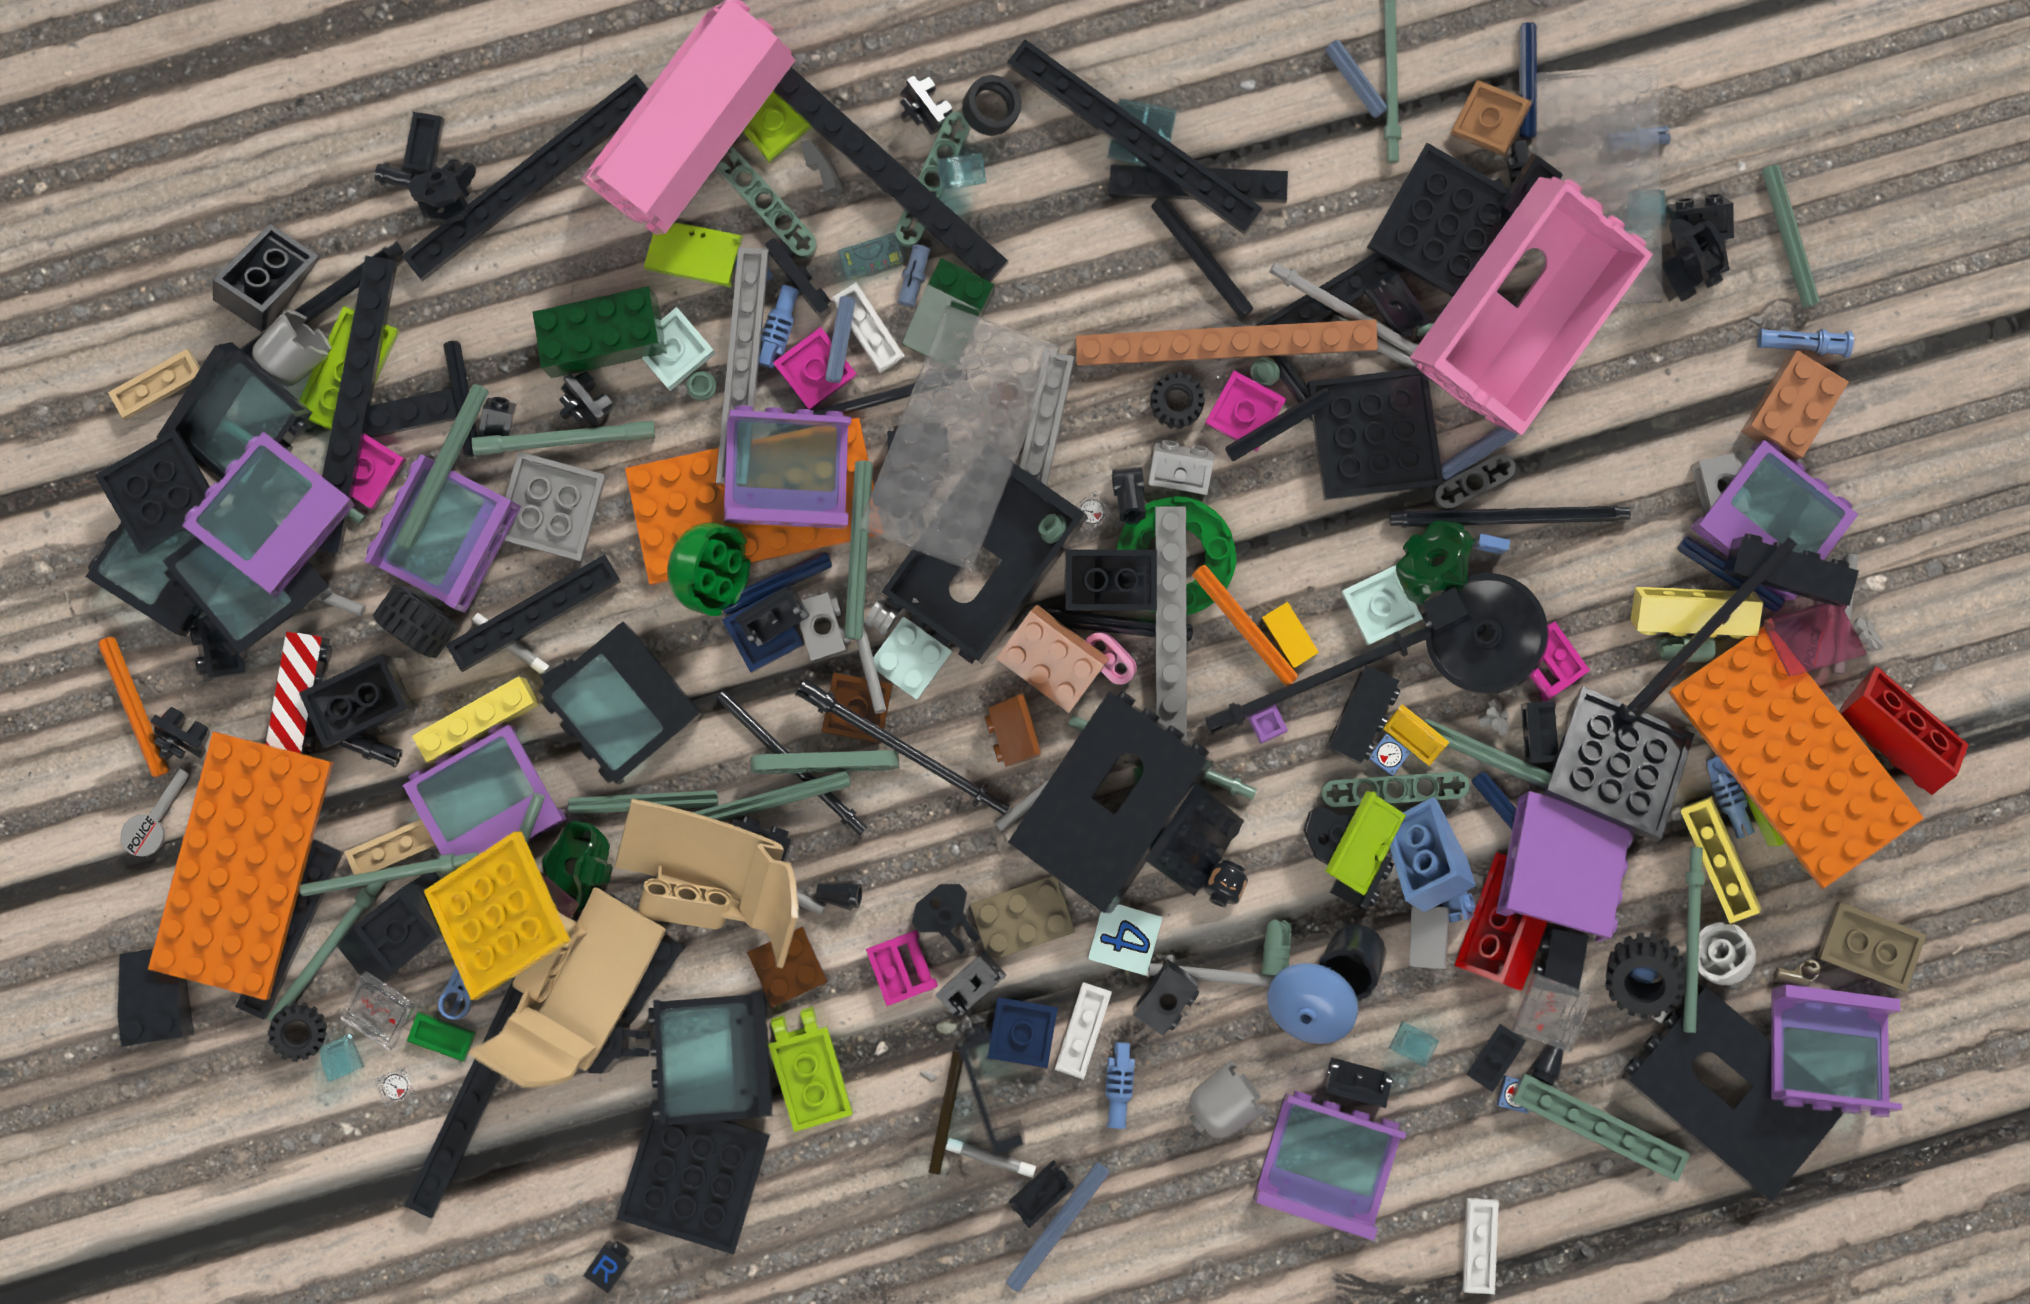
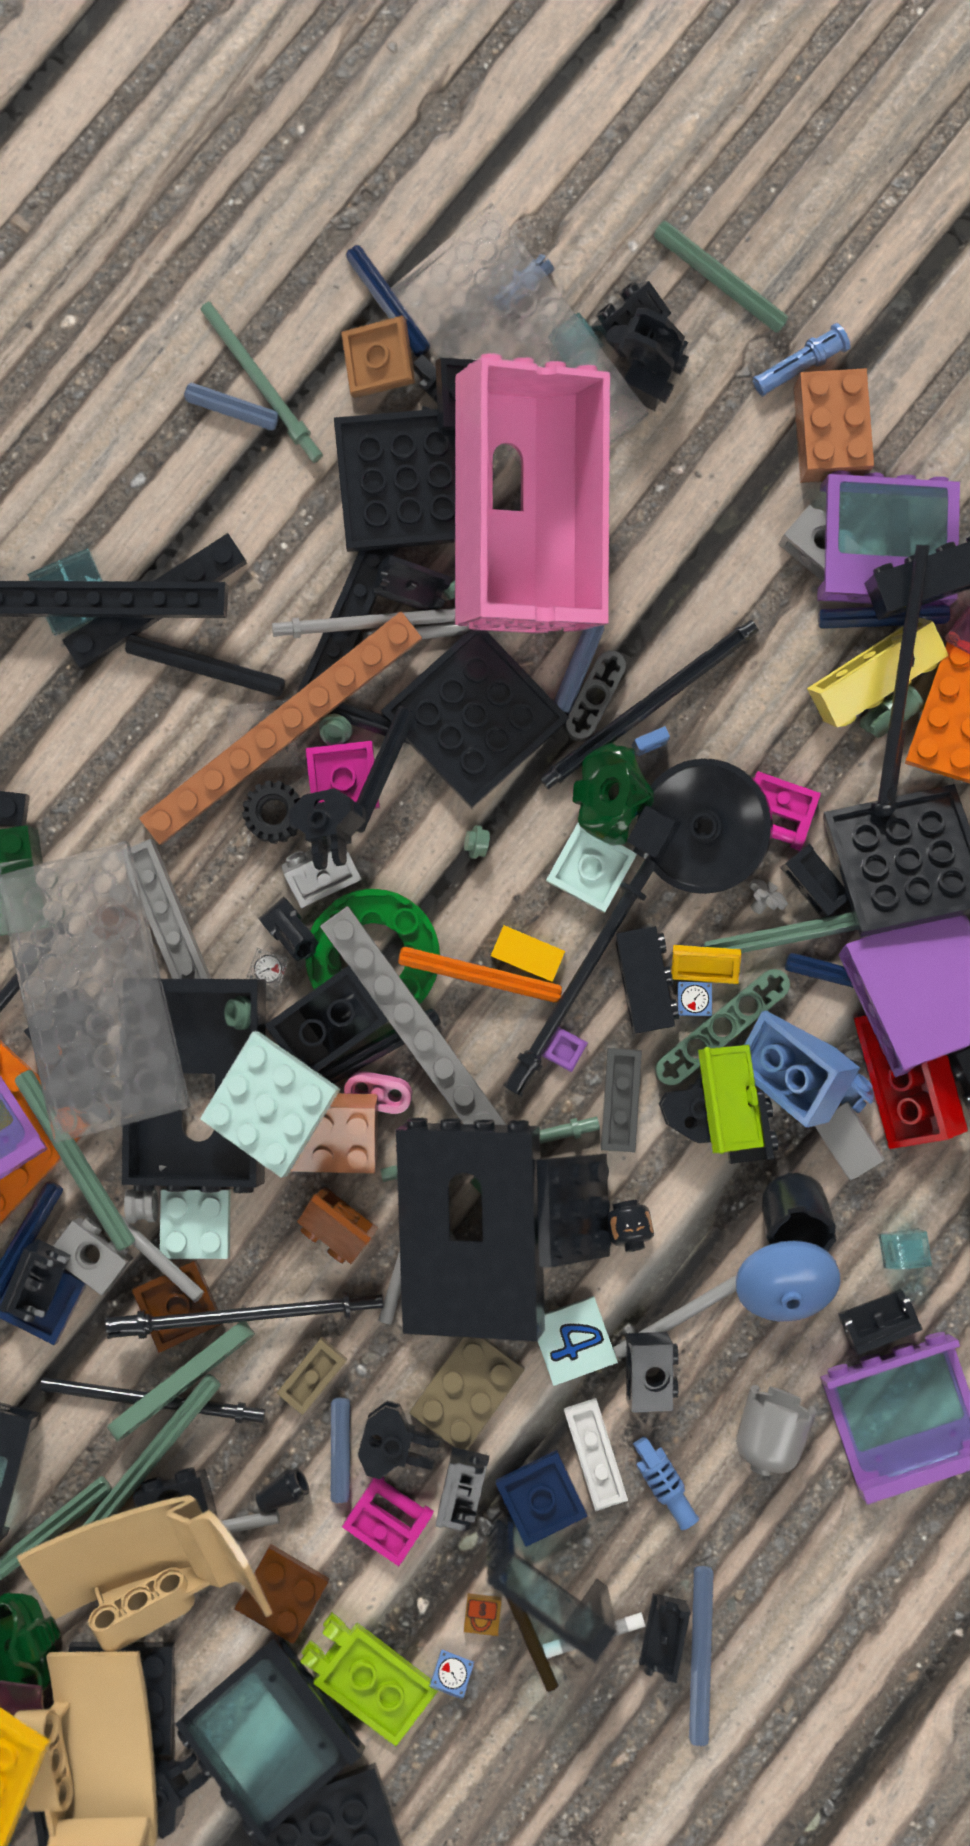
camera: 30 degrees left, 0 degrees up
sand green hinge [1261,920,1292,975] -> none
none -> light aqua plate [200,1031,341,1178]
none -> dark tan plate [277,1337,347,1415]
none -> black hinge [289,788,366,870]
none -> sand blue axle [331,1398,350,1503]
none -> tile [429,1650,474,1699]
none -> tile [463,1593,502,1636]
none -> sand green plate [464,825,490,859]
none -> dark grey plate [601,1048,642,1152]

